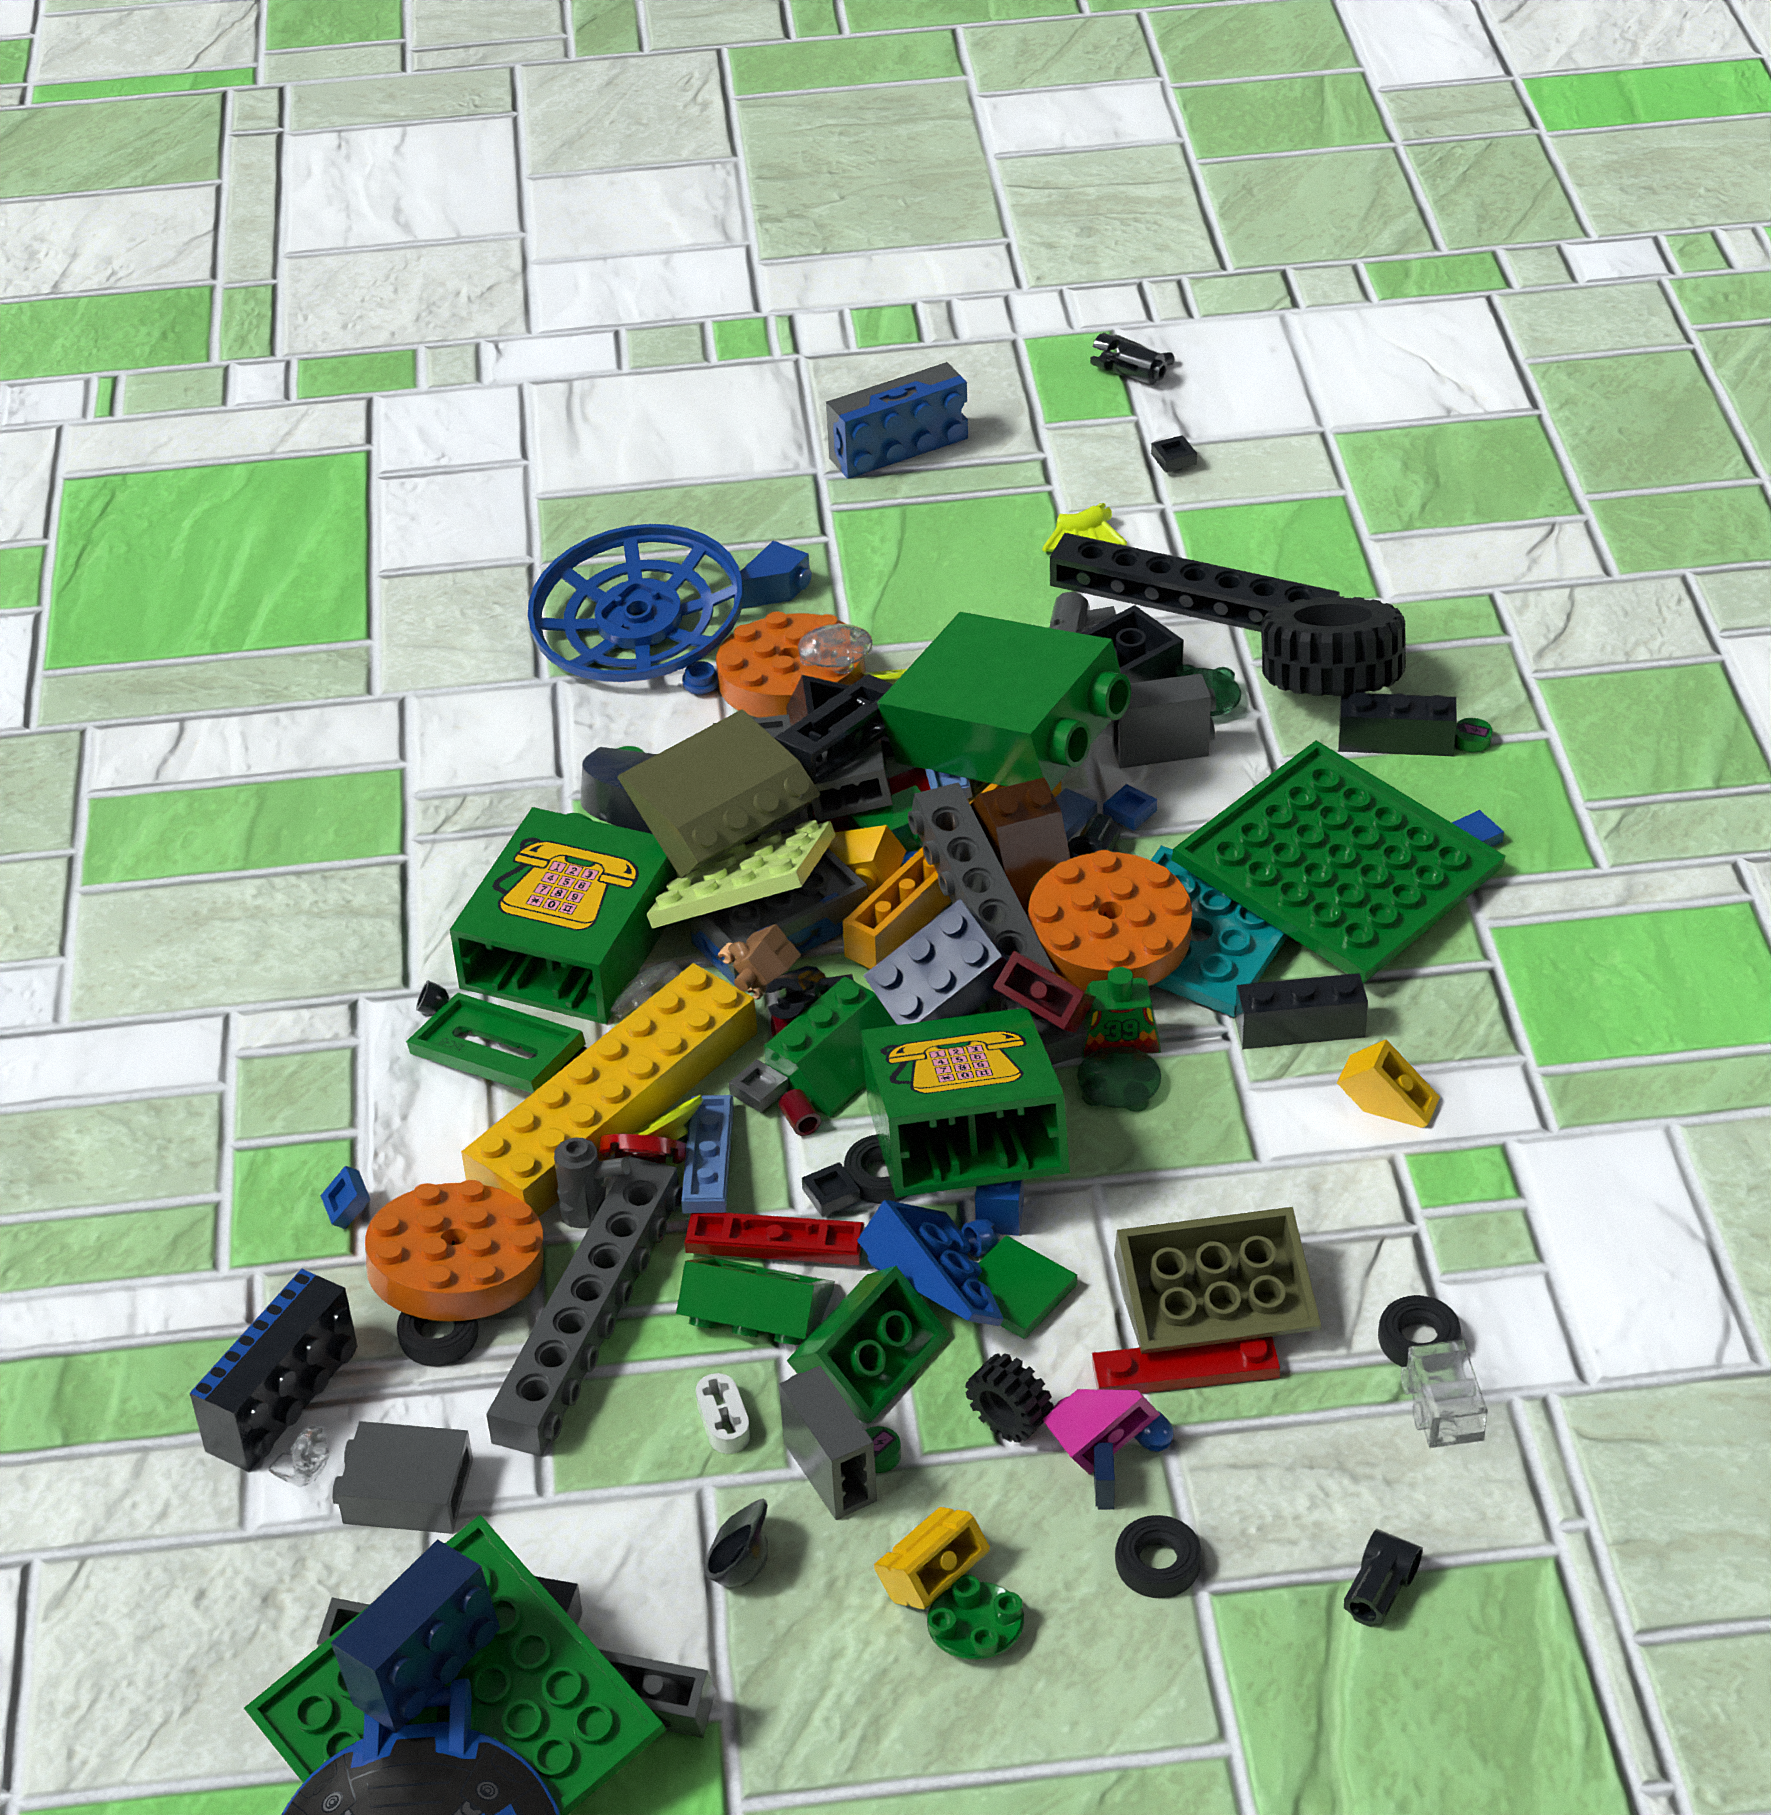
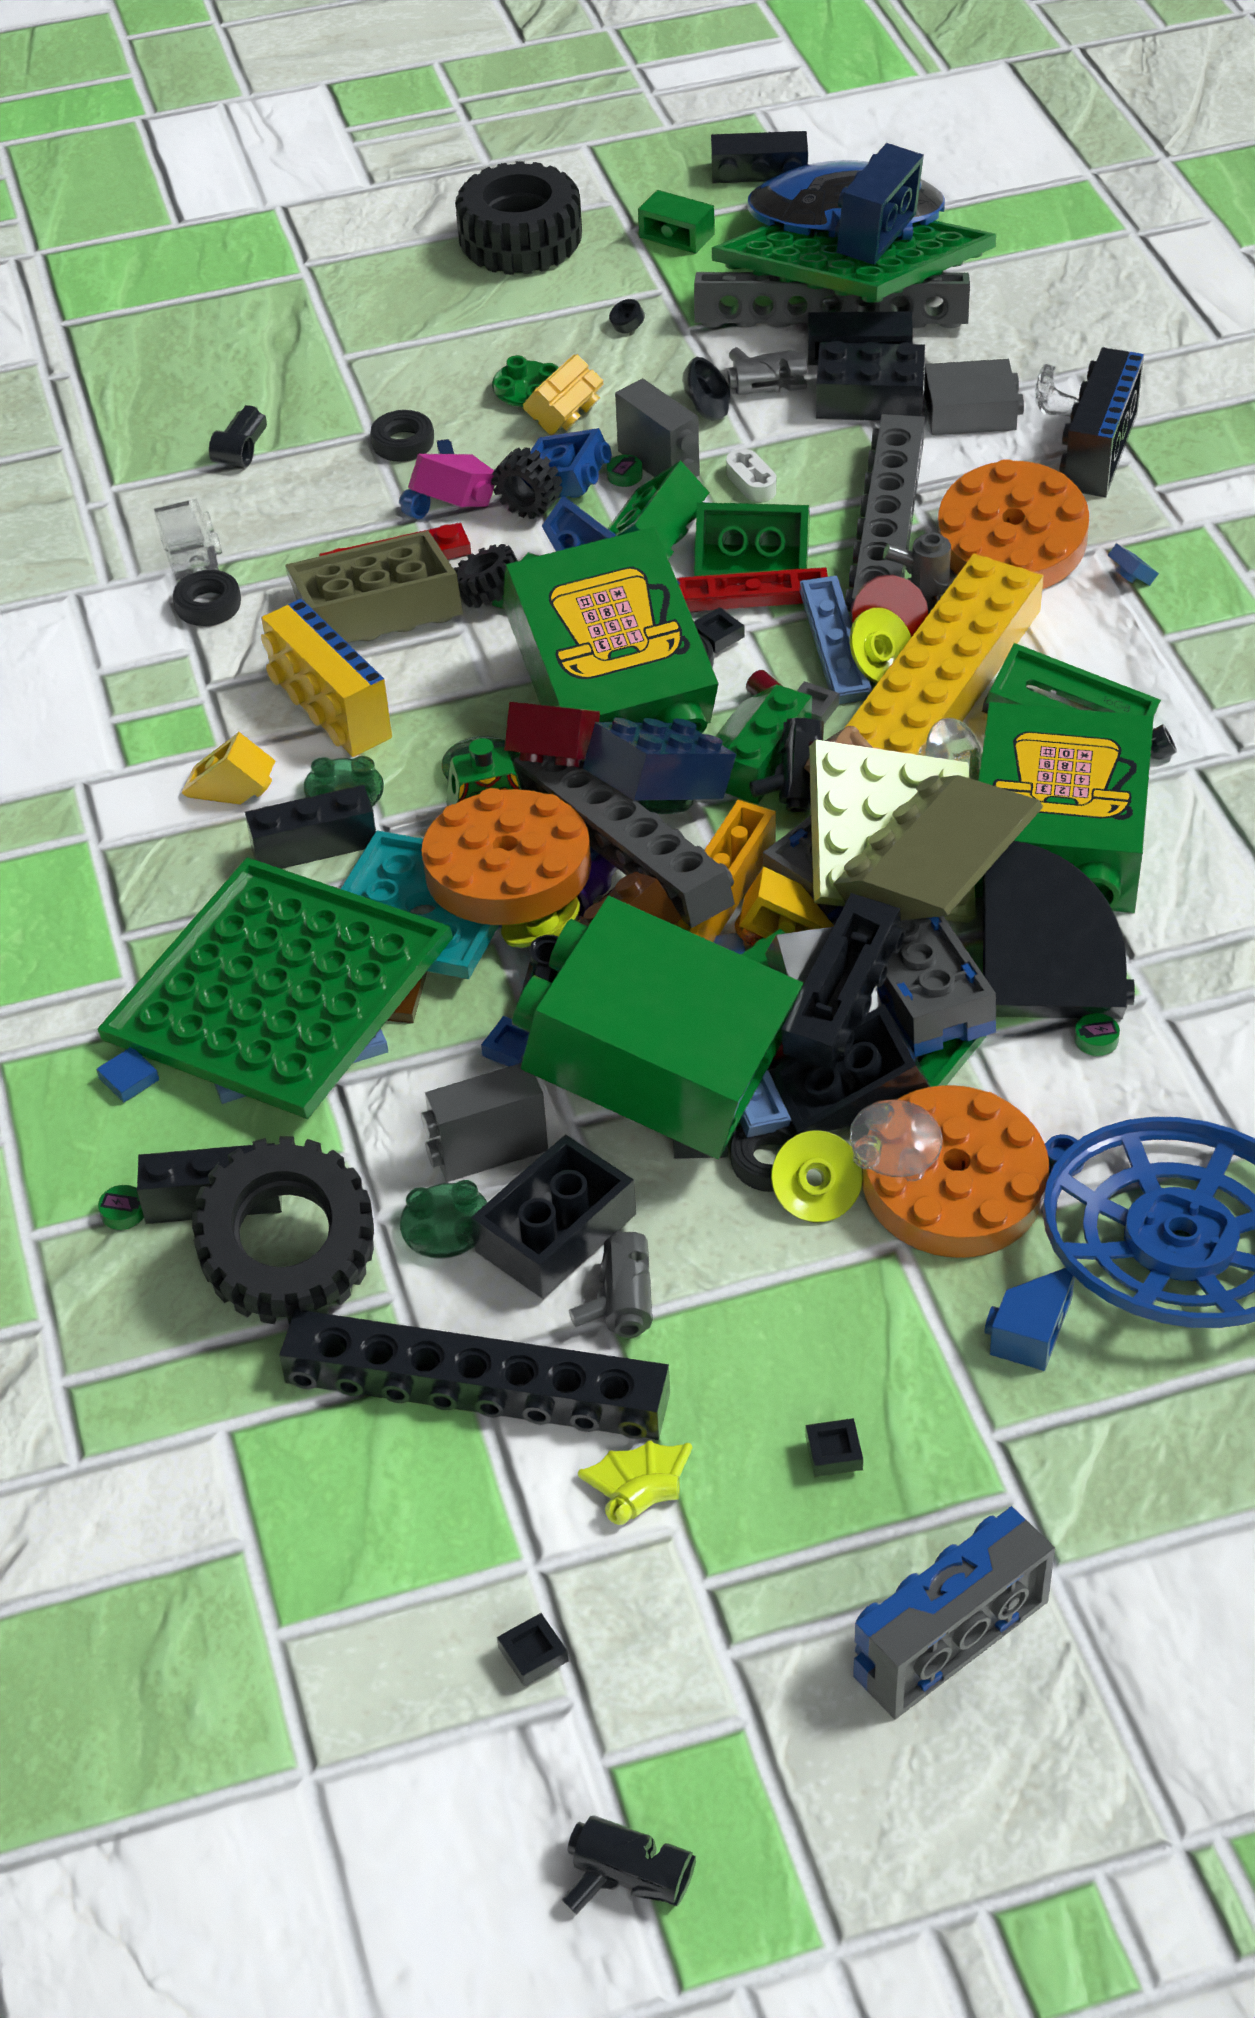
camera: 170 degrees right, 5 degrees up
none -> yellow brick [261,598,392,757]
none -> clear green dish [304,756,384,807]
none -> black tyre [454,544,518,608]
none -> blue plate [521,428,612,498]
none -> black tile [609,299,645,333]
none -> flat silver piece [727,347,807,395]
none -> black plate [805,1418,863,1477]
none -> black brick [816,341,925,421]

